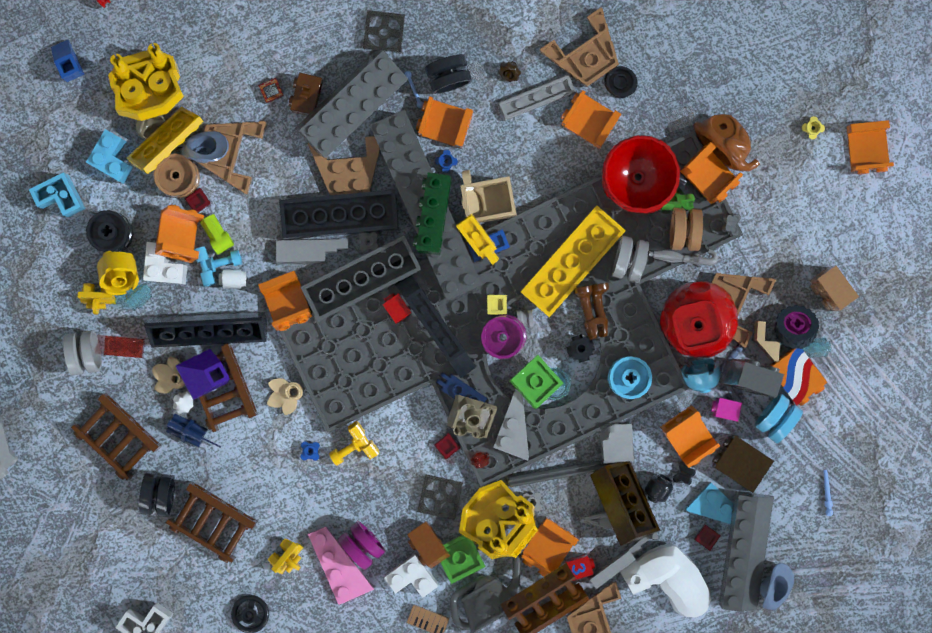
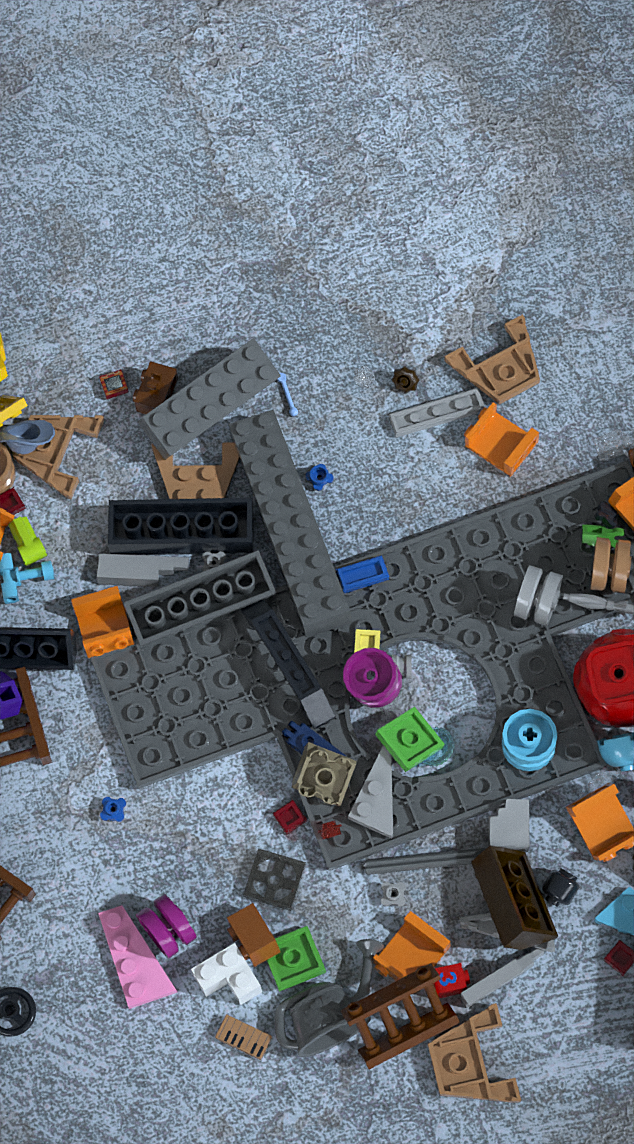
camera: 10 degrees right, 20 degrees down
white brick [219,269,247,289] -> none
tan plate [267,378,303,415] -> none
yellow hips [268,538,304,574] -> none
yellow bar [329,421,379,466] -> none
clear smoke piece [363,10,405,53] -> none
red brick [383,293,412,324] -> none
dark green brick [413,173,452,255] -> none
orange panel [416,96,473,149] -> none
black wheel [425,54,472,94] -> none
yellow hinge [456,213,499,265] -> none
yellow brick [459,480,538,560] -> none
tan piece [460,170,517,223] -> none
yellow plate [520,206,626,317] -> none
black brick [566,334,595,363] -> none
reddish brown piece [574,283,609,339] -> none
red rock [602,135,680,213] -> none
black piece [604,66,638,98] -> none
white piece [620,543,711,618] -> none
black piece [673,461,696,485] -> none

